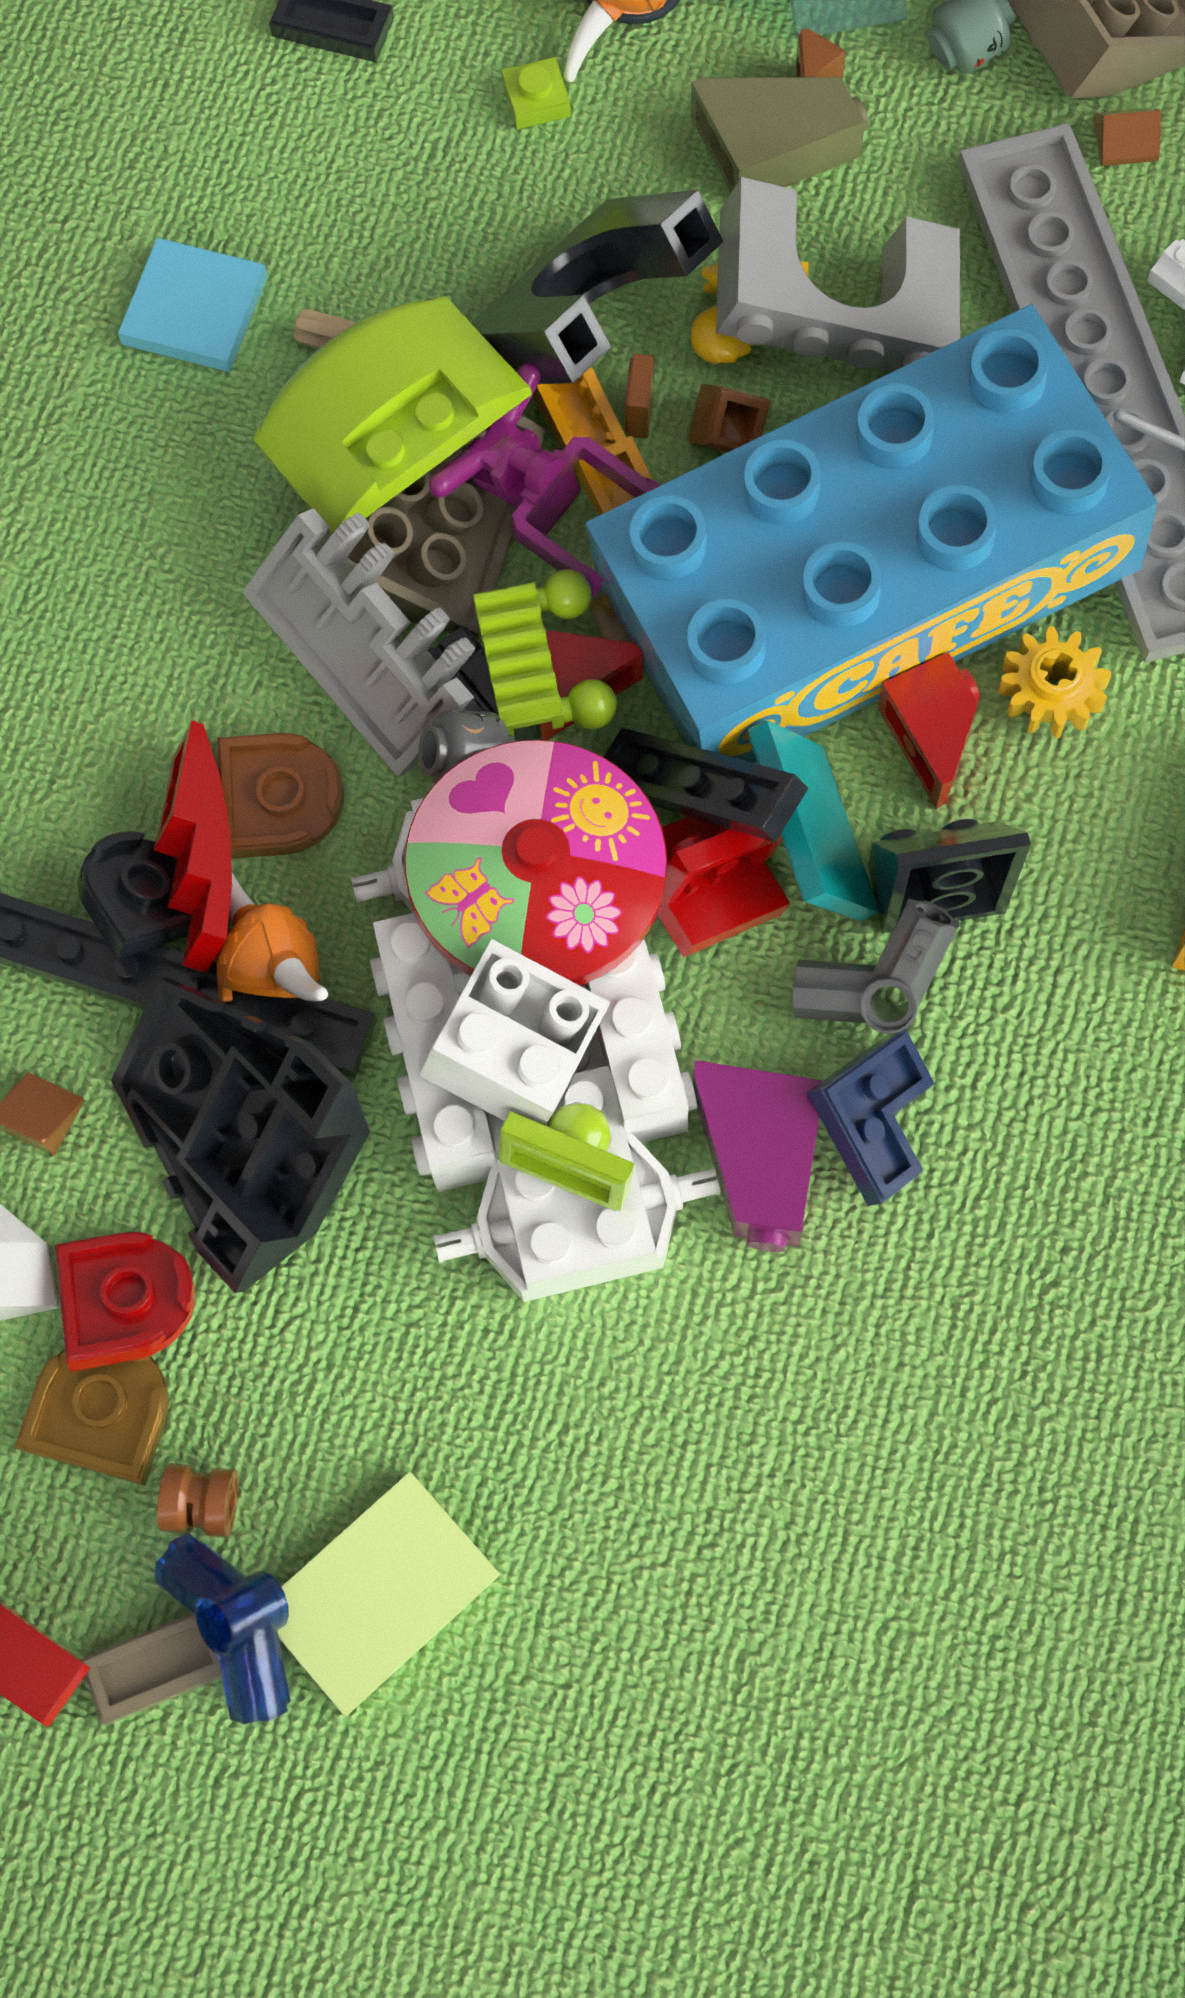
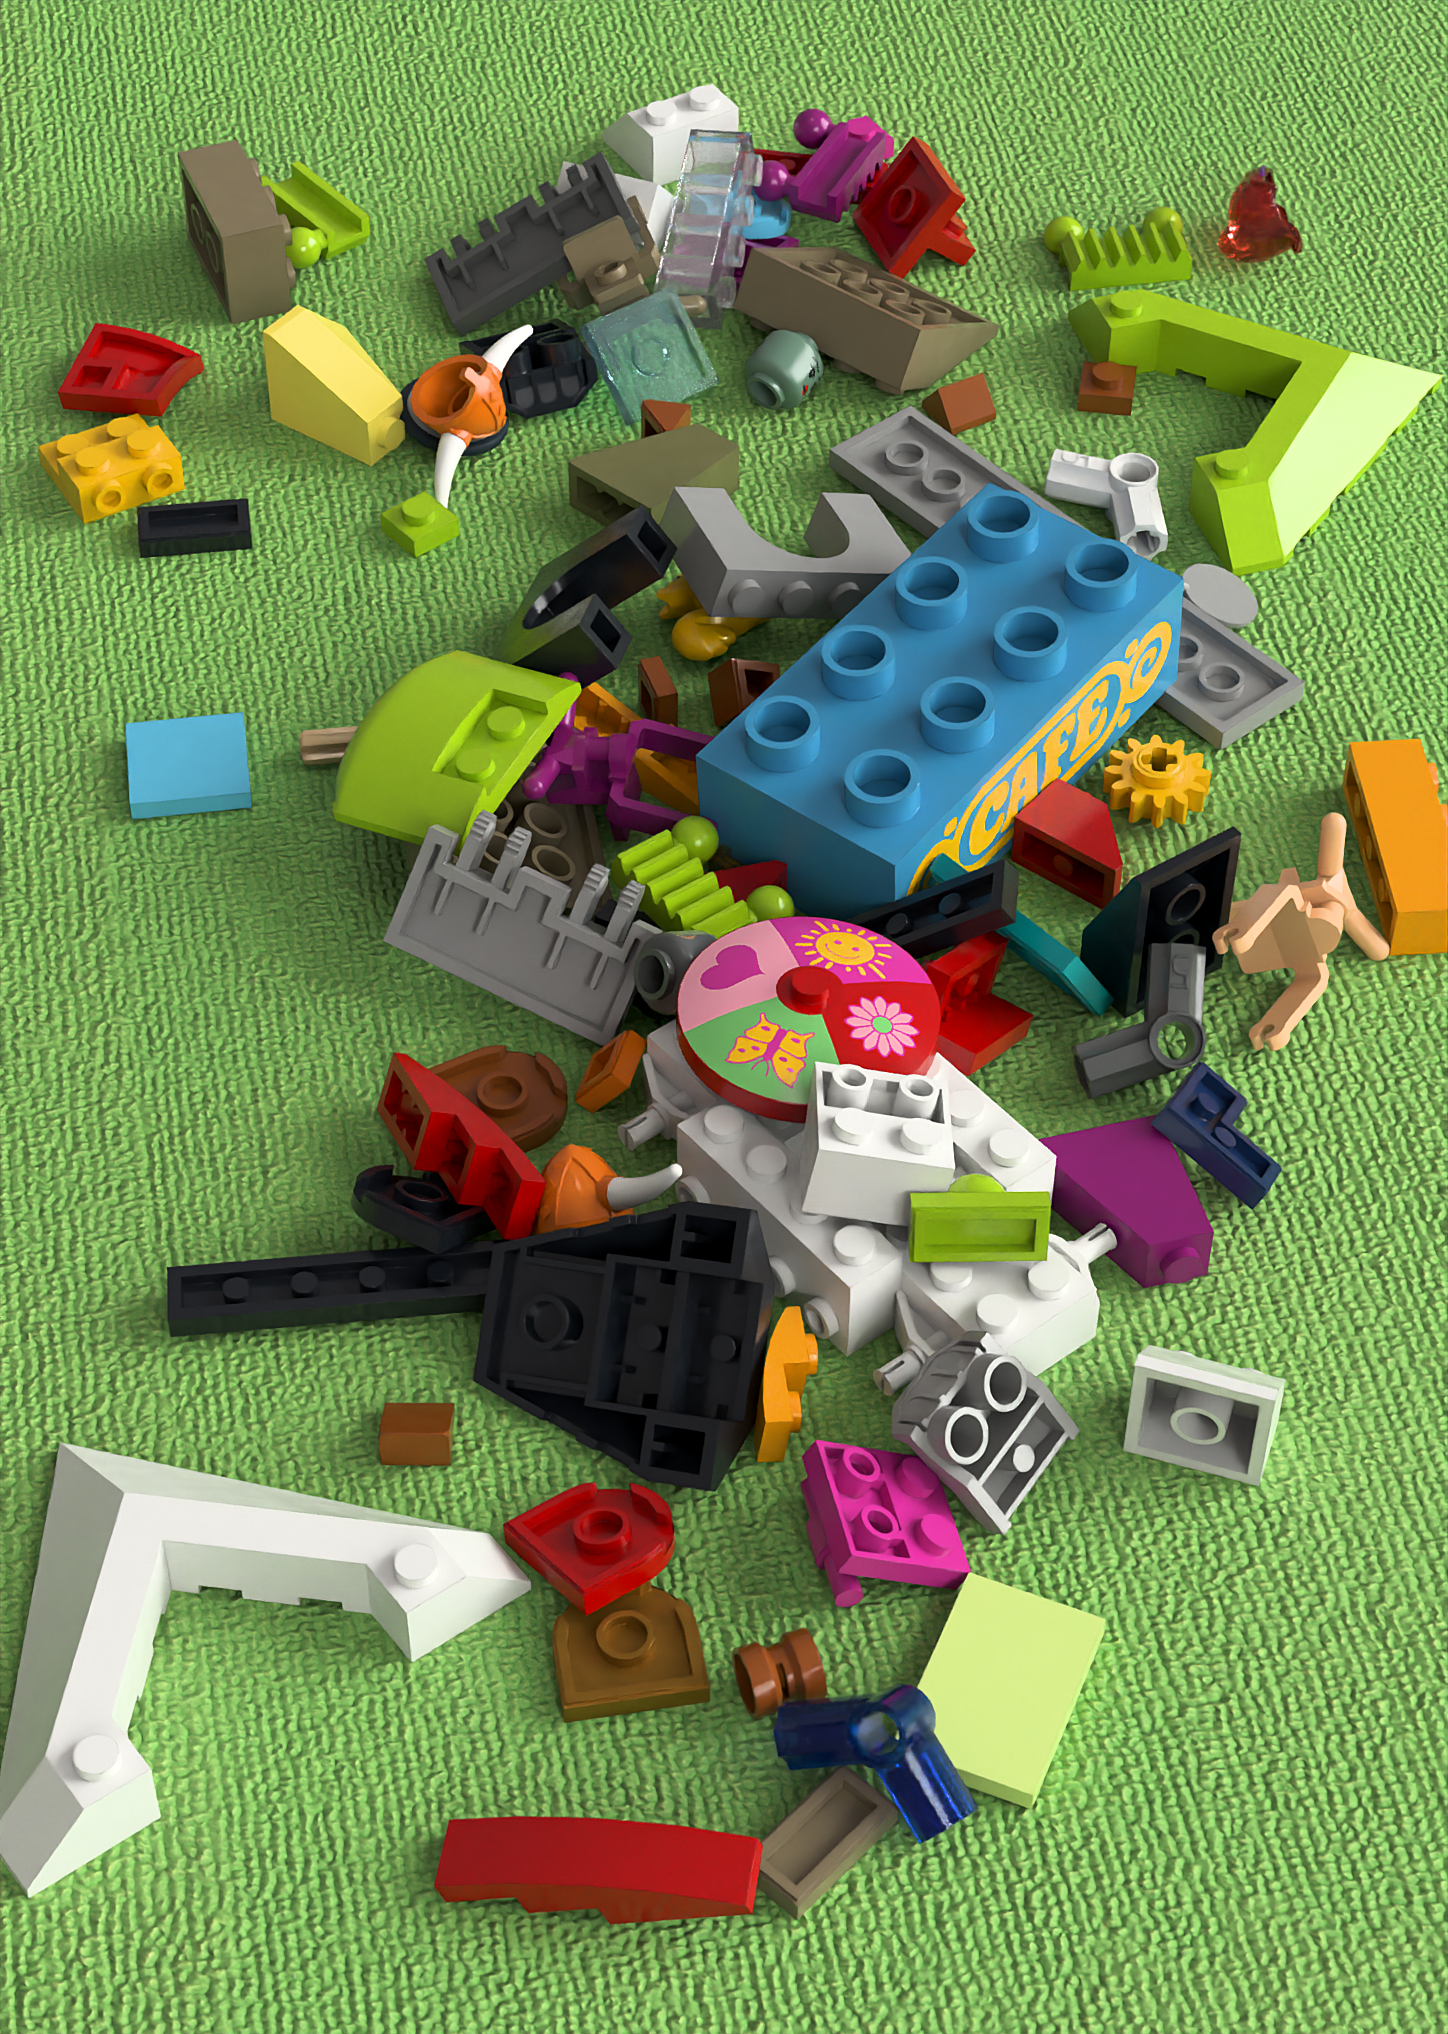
camera: 30 degrees left, 25 degrees down
none -> orange tile [575,1029,647,1114]
none -> light orange slope [754,1306,818,1463]
none -> dark pink plate [800,1440,972,1607]
none -> light grey slope [891,1330,1080,1535]
none -> white slope [1123,1345,1286,1486]
none -> light nougat piece [1212,812,1390,1051]

